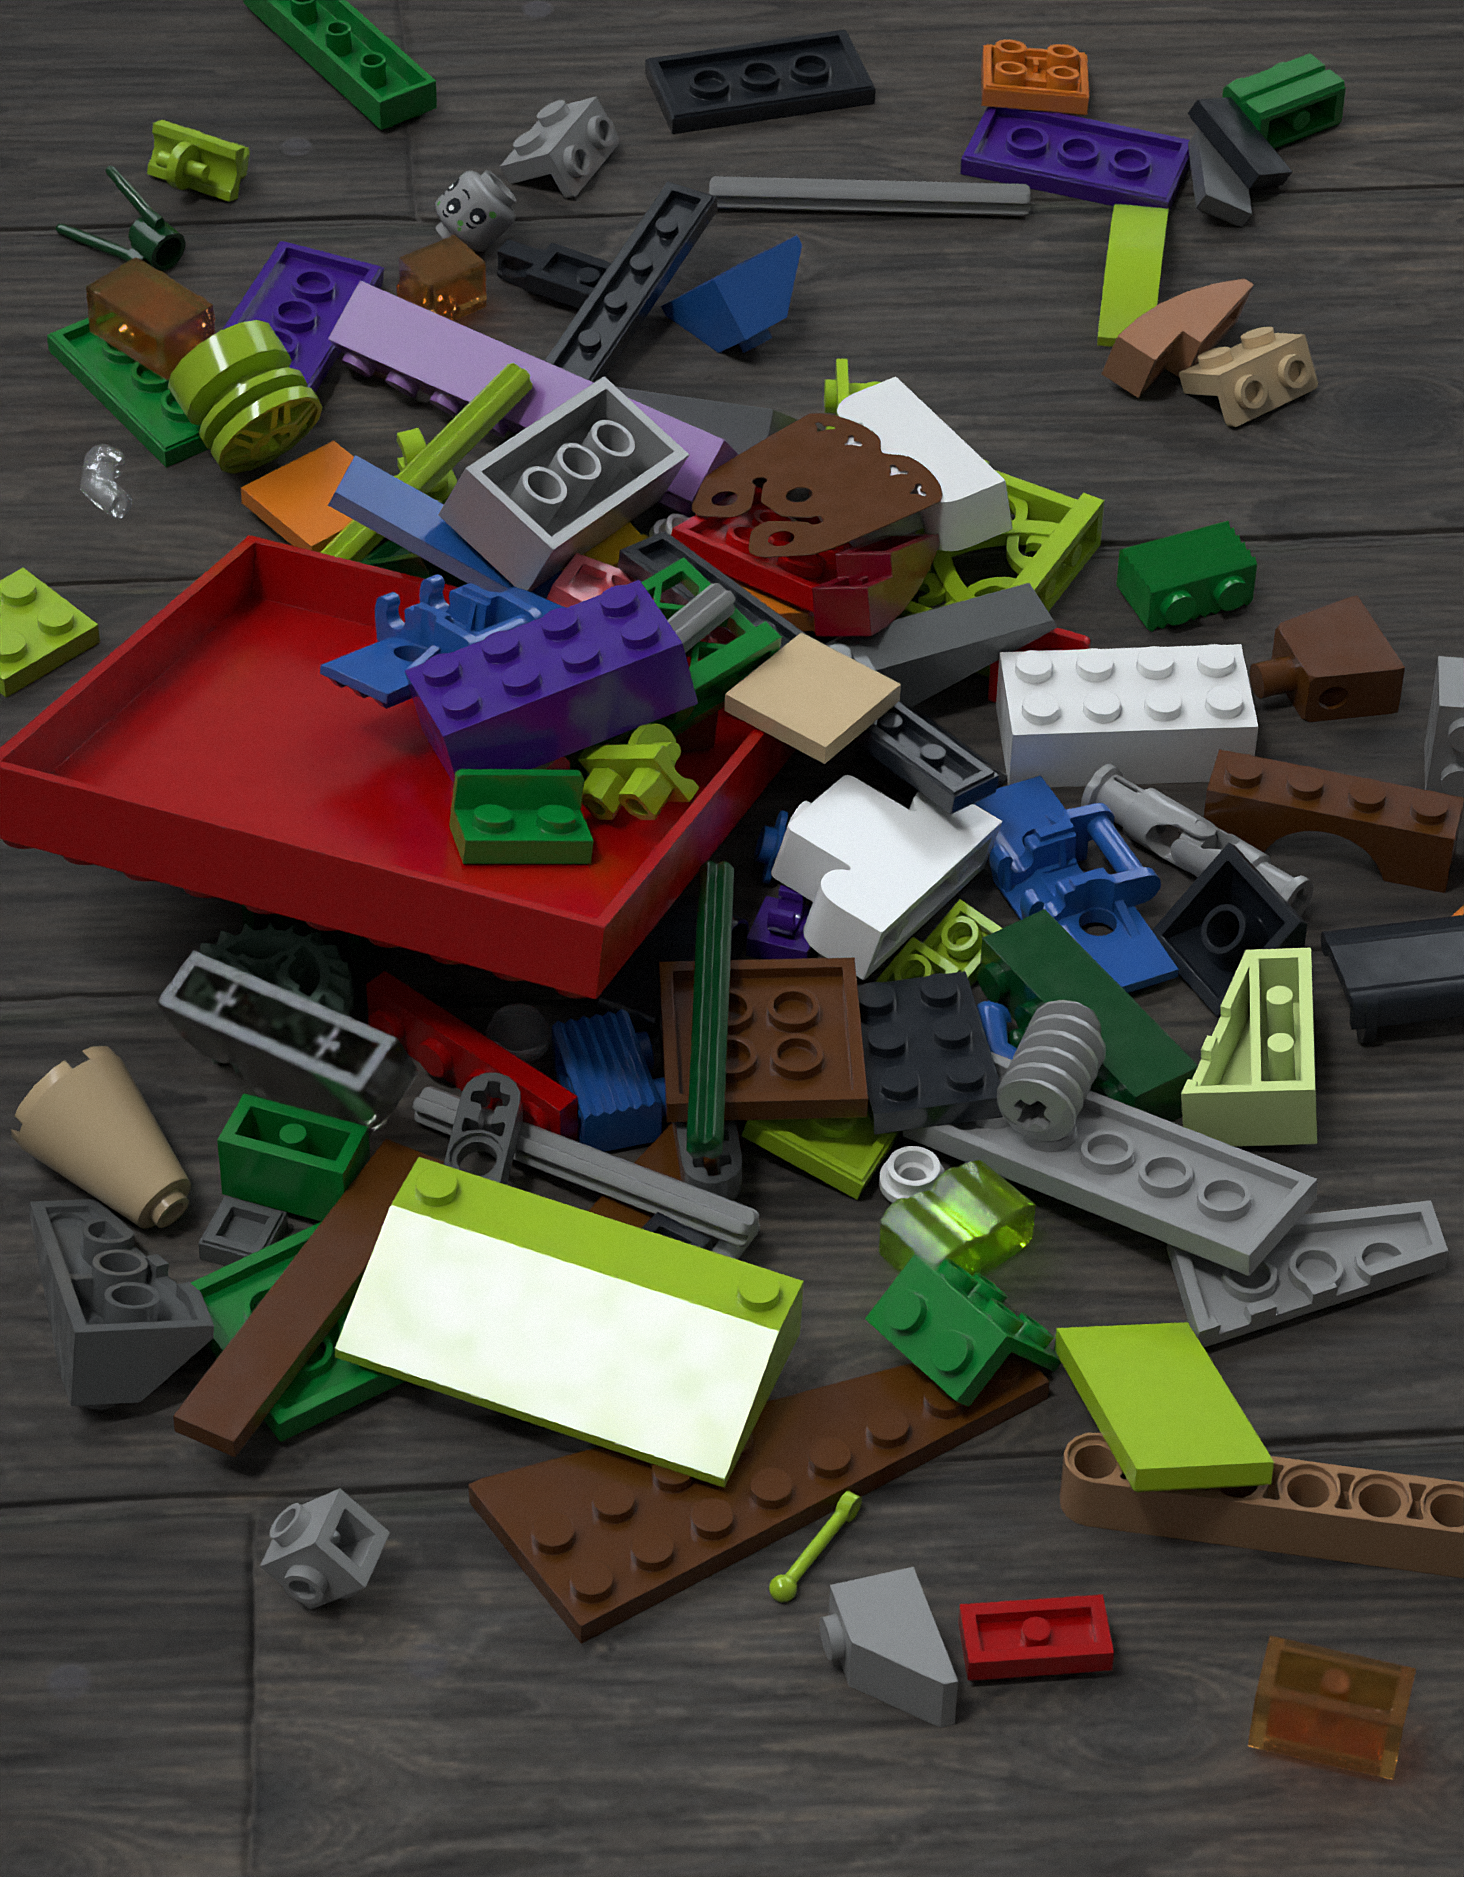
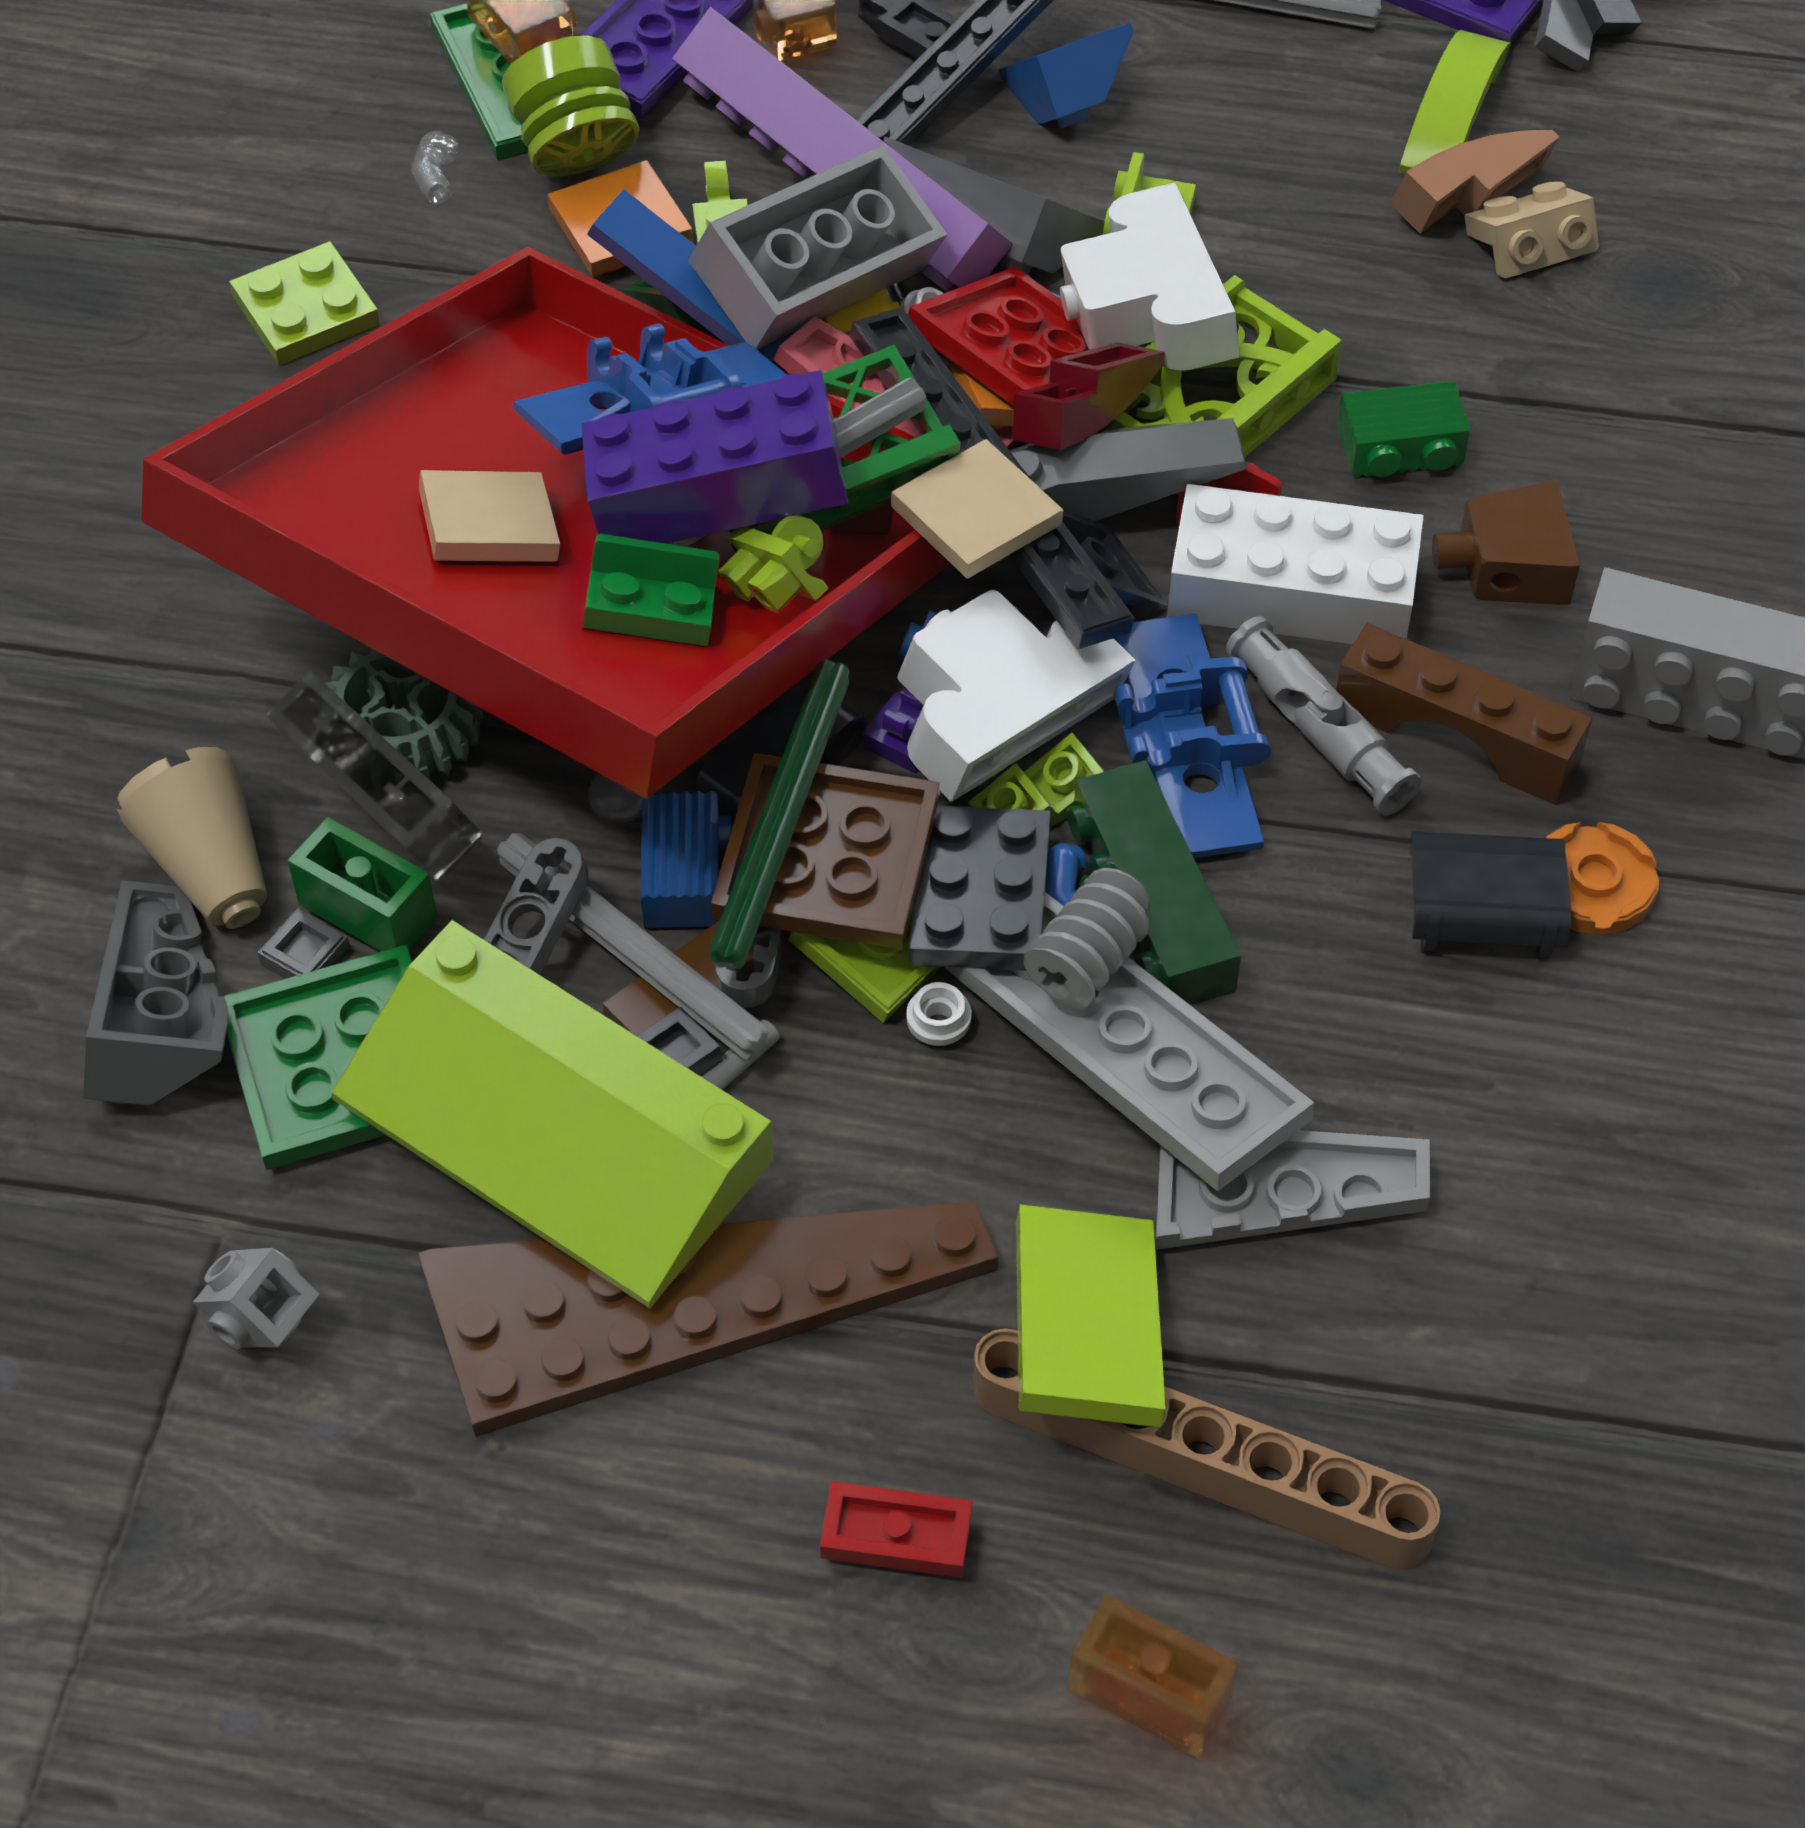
camera: 15 degrees right, 10 degrees up
reddish brown tile [173,1139,444,1457] -> none
lime axle [320,363,533,562] -> none
red plate [366,971,578,1142] -> none
reddish brown piece [692,413,943,558] -> none
lime hinge [769,1491,862,1603] -> none
light grey slope [819,1567,958,1728] -> none
green bracket [865,1254,1062,1407] -> none
clear neon green brick [879,1160,1036,1276] -> none
black slope [1152,842,1308,1018] -> none
yellowish green wedge [1181,948,1317,1146] -> none
none -> tan tile [419,470,560,562]

